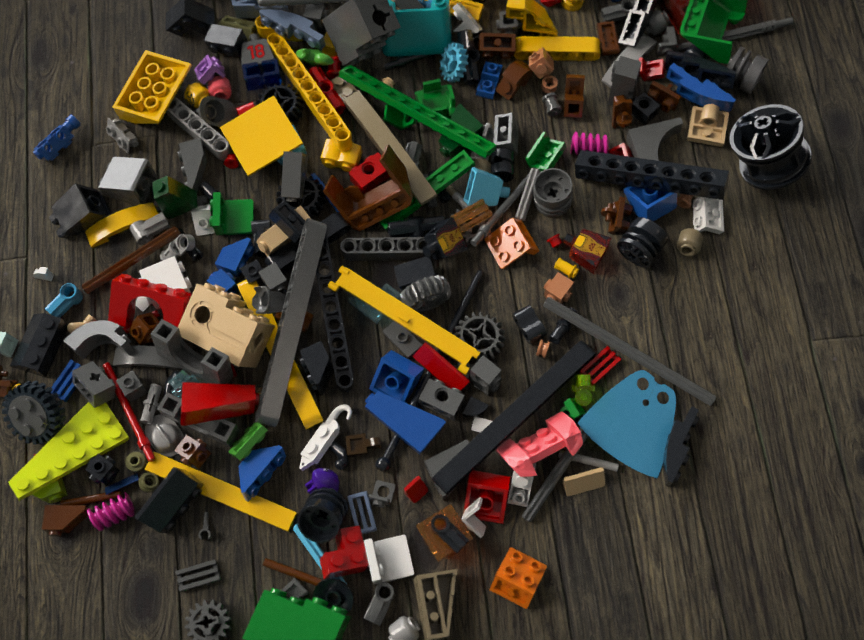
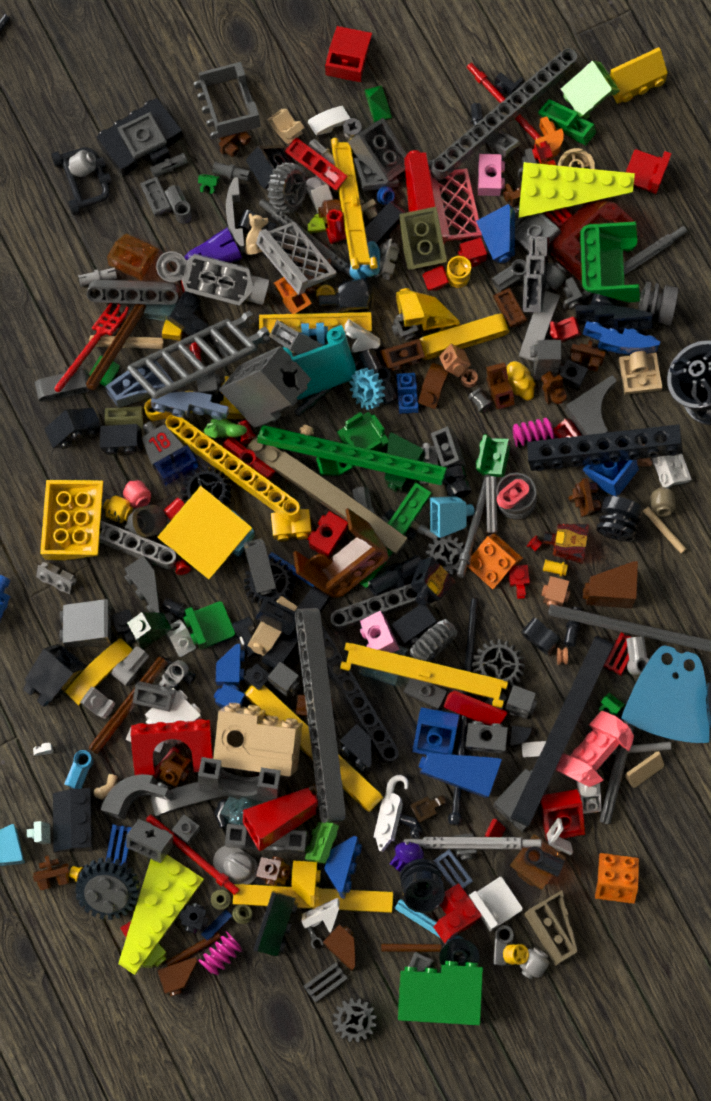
camera: 25 degrees left, 5 degrees up
light grey pin [140,384,163,425] -> none
medium lavender bracket [194,54,226,84] -> none
dark grey piece [252,286,286,315] -> none
clear orange tile [451,198,493,233] -> none
clear neon green hips [571,374,595,406] -> none
none -> light grey bracket [80,687,116,719]
none -> dark grey slope [133,681,176,712]
none -> yellow slope [292,861,321,907]
none -> white slope [301,898,340,933]
none -> reddish brown slope [323,924,355,972]
none -> bright pink brick [360,611,400,653]
none -> light grey axle [404,837,542,850]
none -> coral plate [497,479,529,509]
none -> yellow wheel [503,944,529,965]
none -> yellow arm [507,361,536,401]
none -> red plate [508,565,530,599]
none -> reddish brown slope [583,561,638,609]
none -> light grey piece [626,636,649,675]
none -> tan bar [643,506,686,554]

